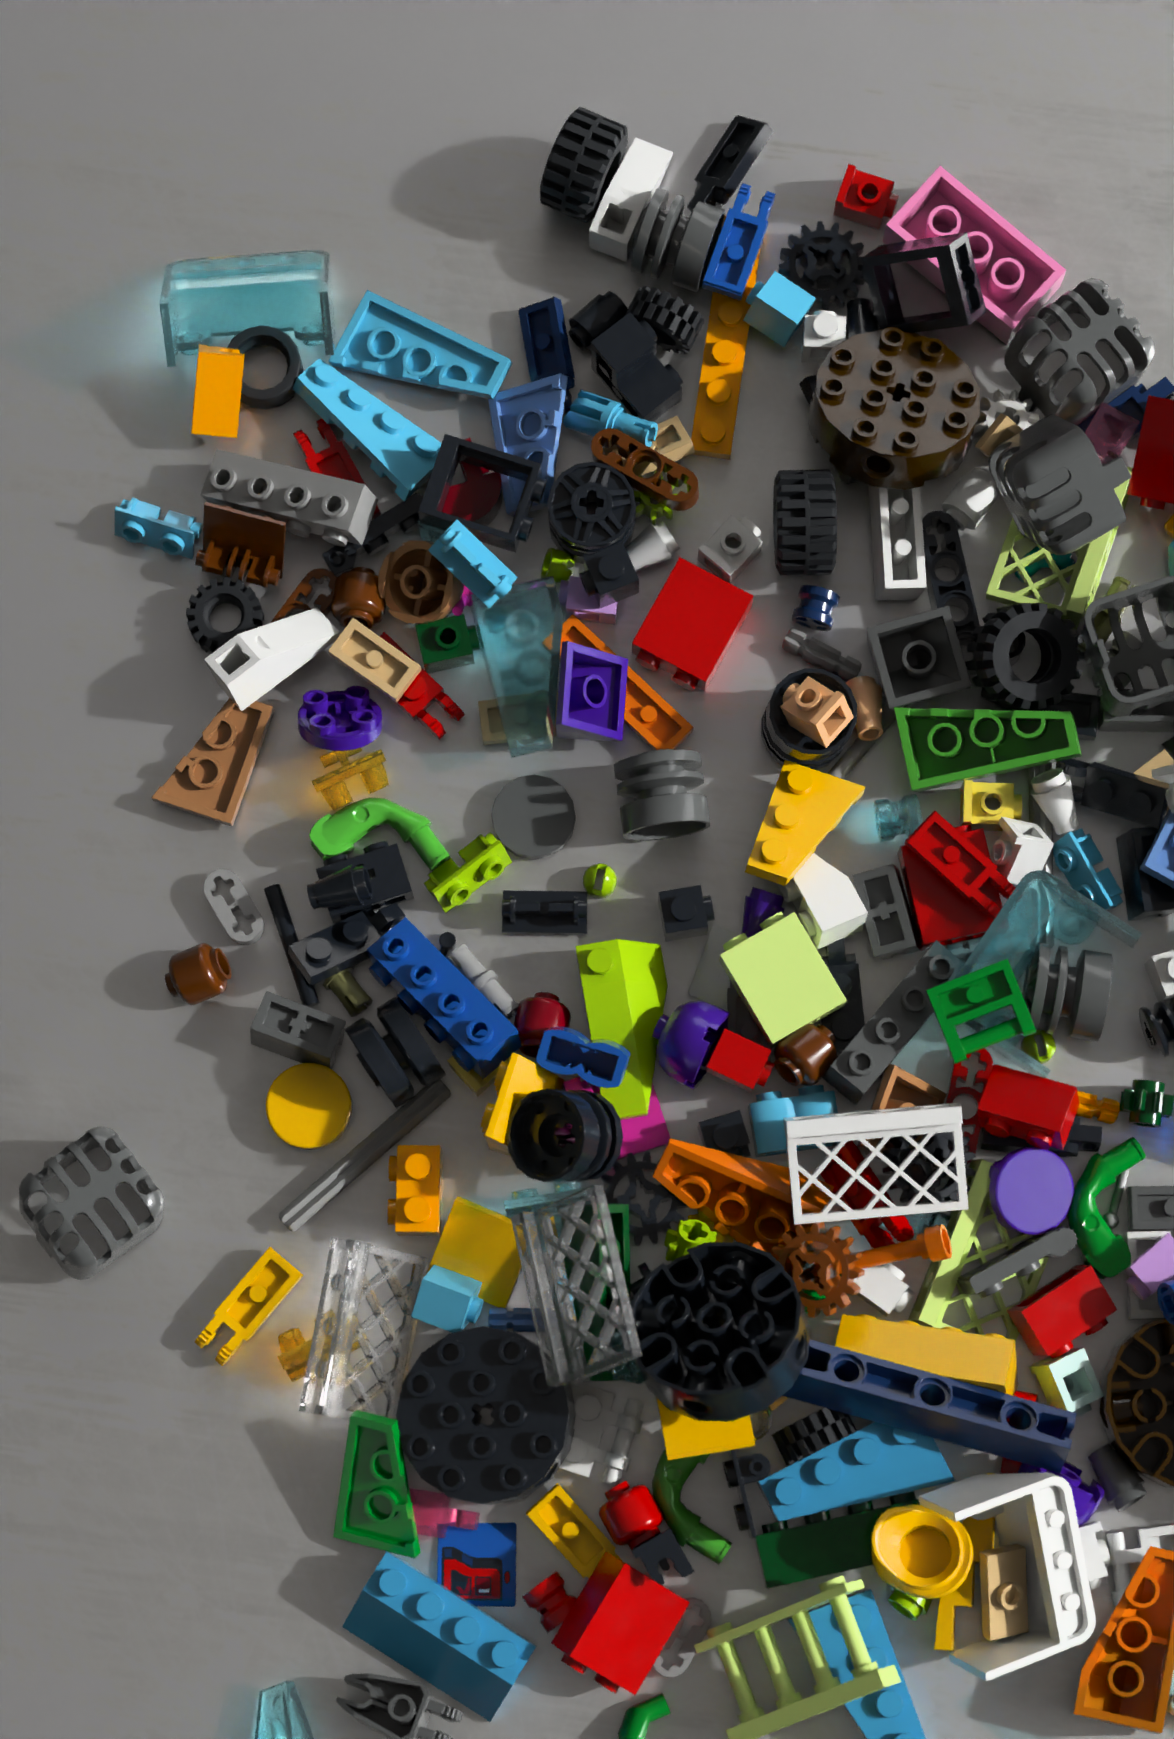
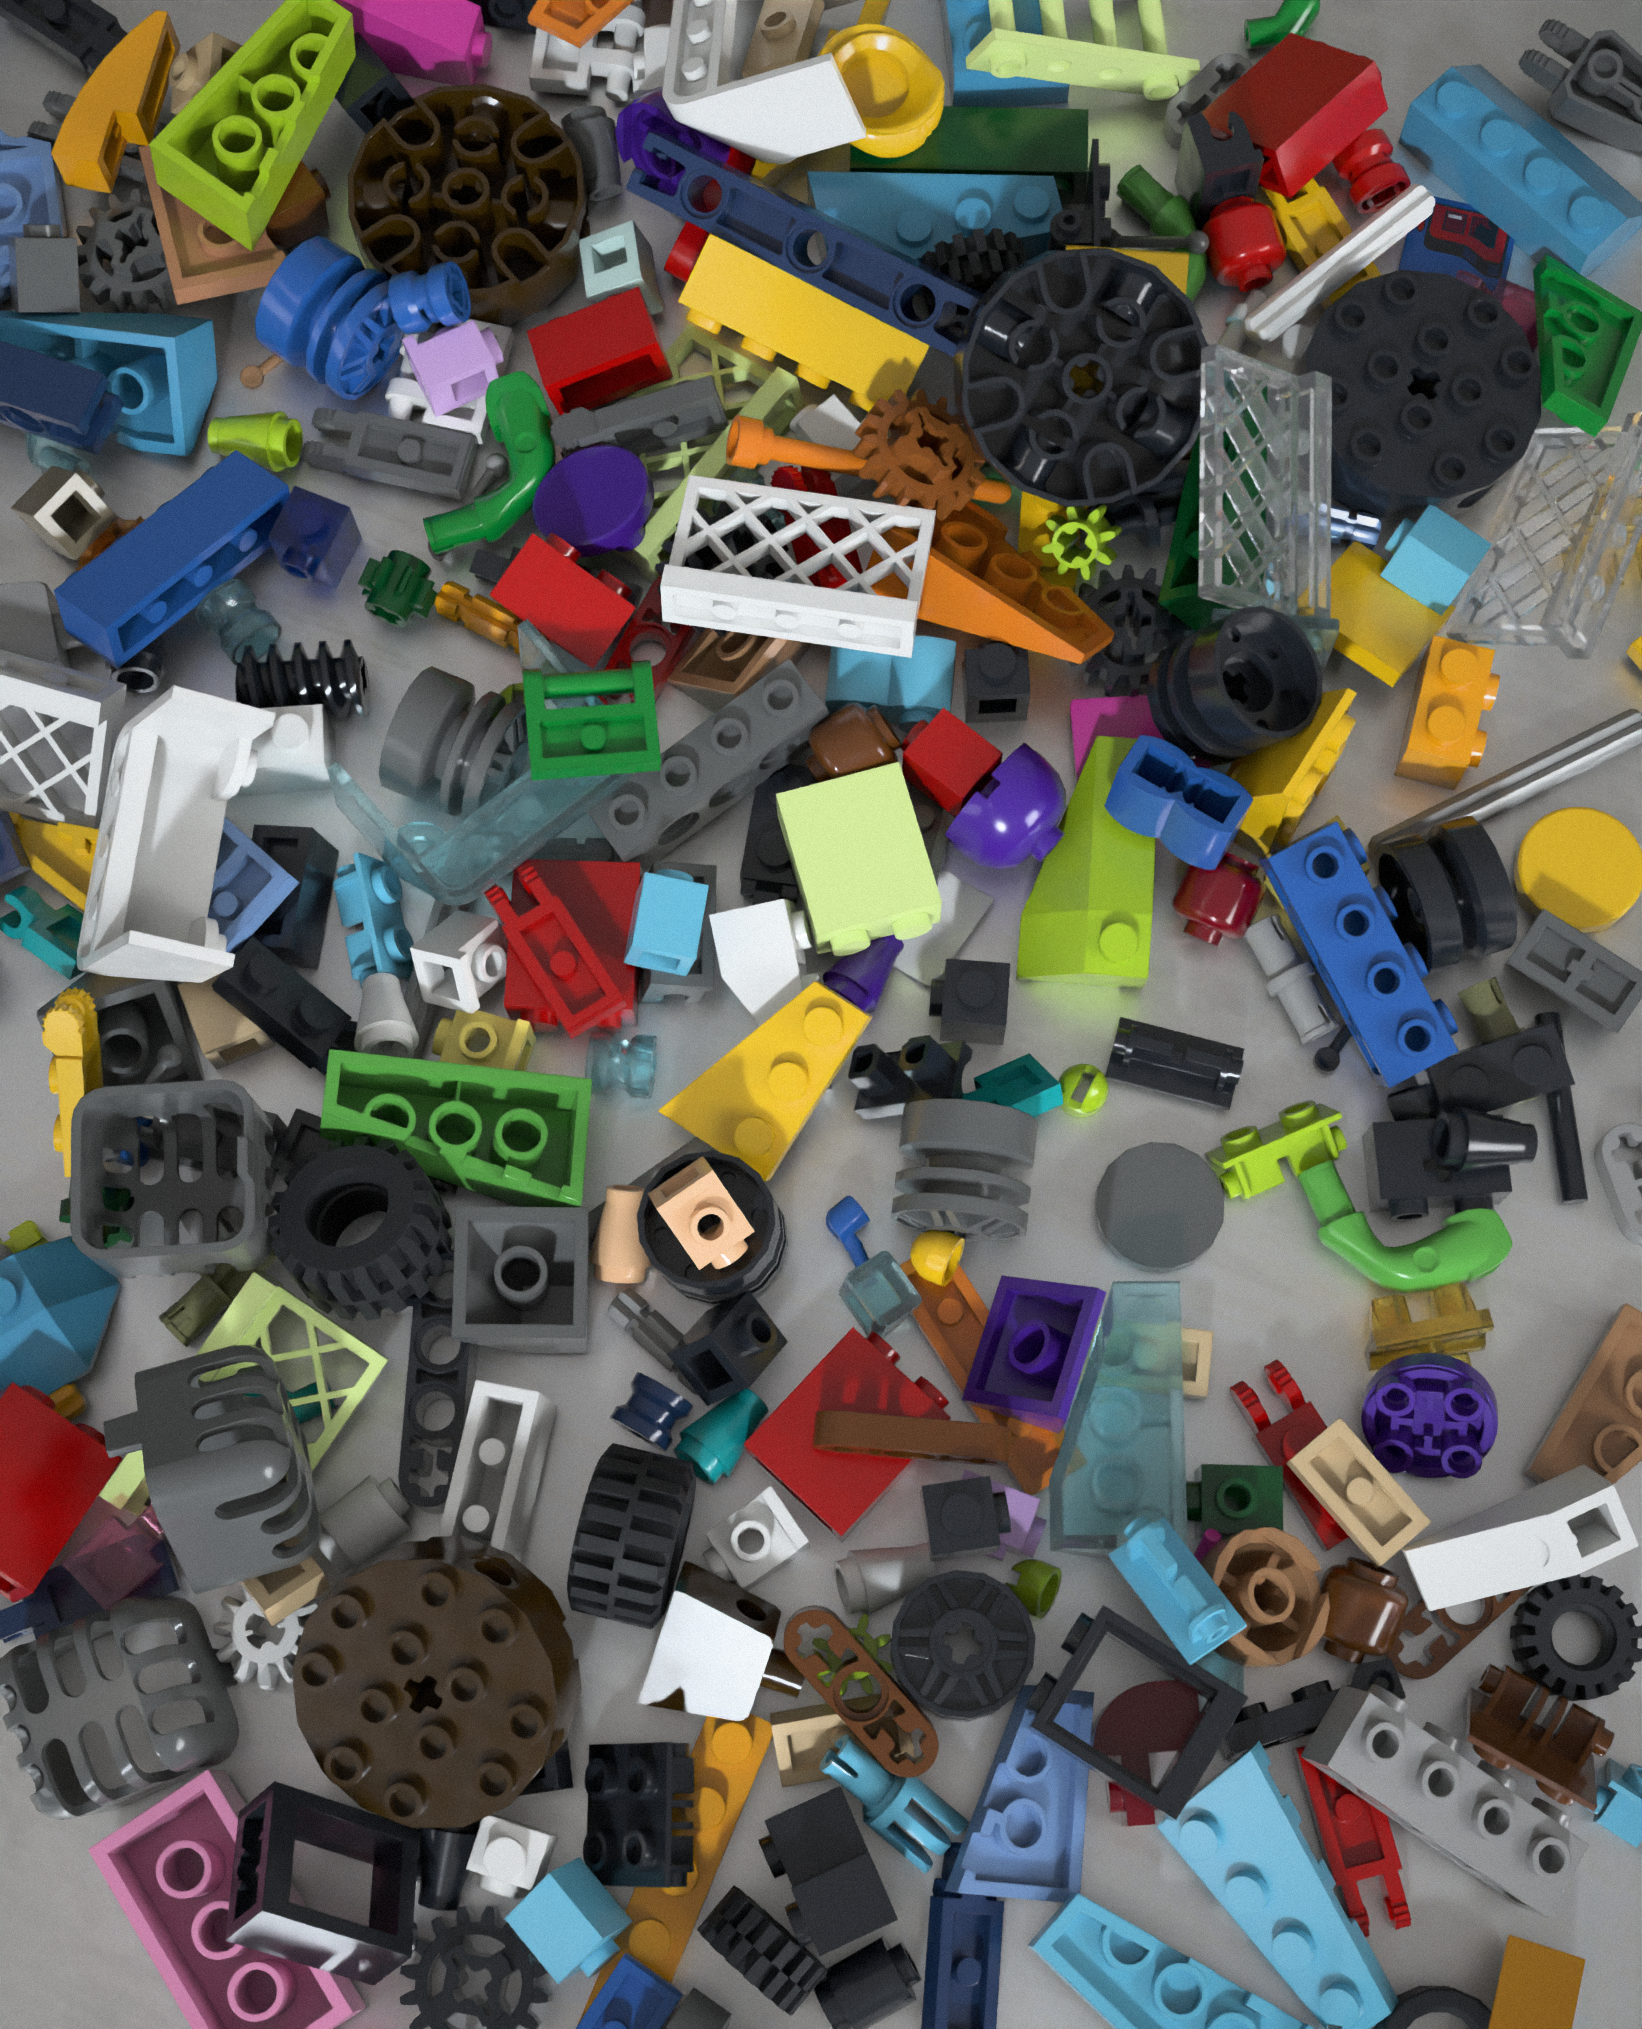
camera: 165 degrees left, 5 degrees down
none -> black hinge [583,1742,696,1888]
none -> medium azure brick [623,869,709,976]
none -> torso [638,1560,805,1721]
none -> black brick [667,1290,788,1406]
none -> teal cone [673,1388,769,1485]
none -> reddish brown beam [812,1411,1011,1466]
none -> blue hand [826,1195,880,1289]
none -> clear light blue slope [838,1251,922,1339]
none -> black hips [848,1035,973,1120]
none -> yellow hinge [910,1230,965,1287]
none -> teal plate [963,1053,1064,1118]
none -> dark grey hinge [1111,228,1209,255]
none -> white axle [1243,183,1436,347]

